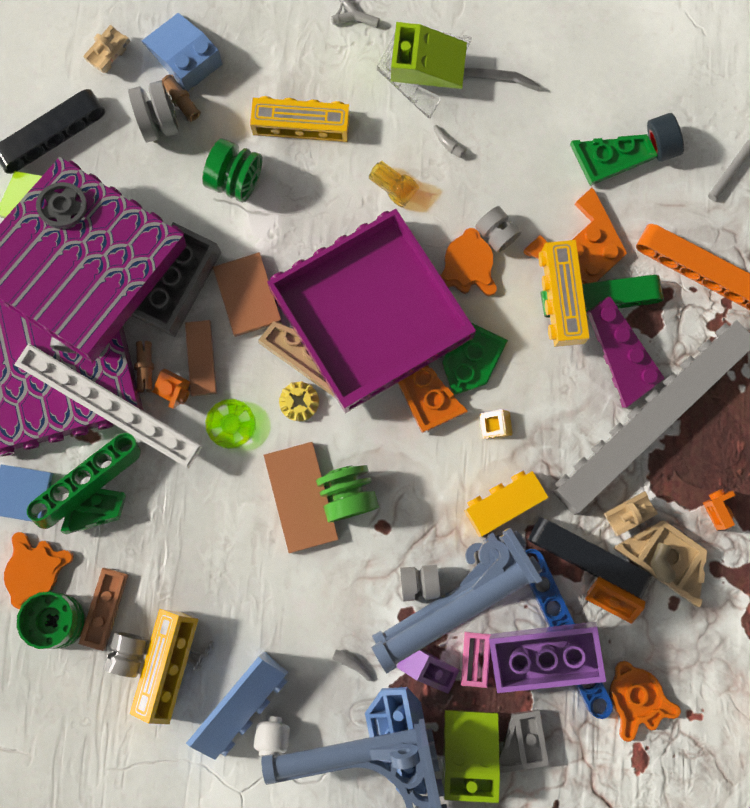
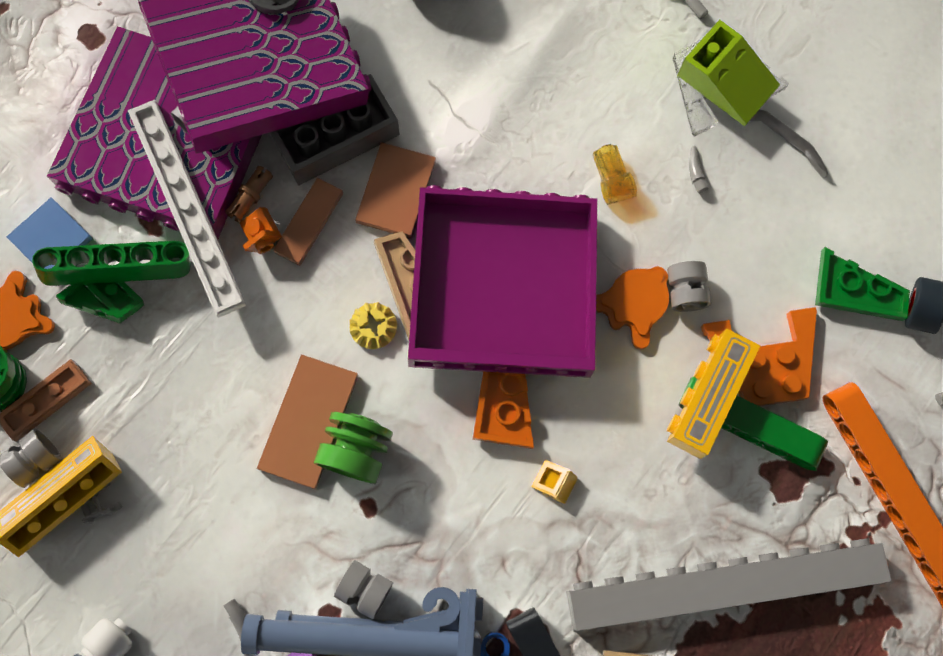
camera: 30 degrees right, 5 degrees down
light blue slope [186,652,288,760] -> none
green wheel [202,138,263,203] -> none
clear neon green piece [205,399,256,449] -> none
yellow brick [250,96,350,142] -> none
green tile [442,323,508,395] -> none
yellow brick [464,470,549,537] -> none
magenta wing [587,297,665,408] -> none

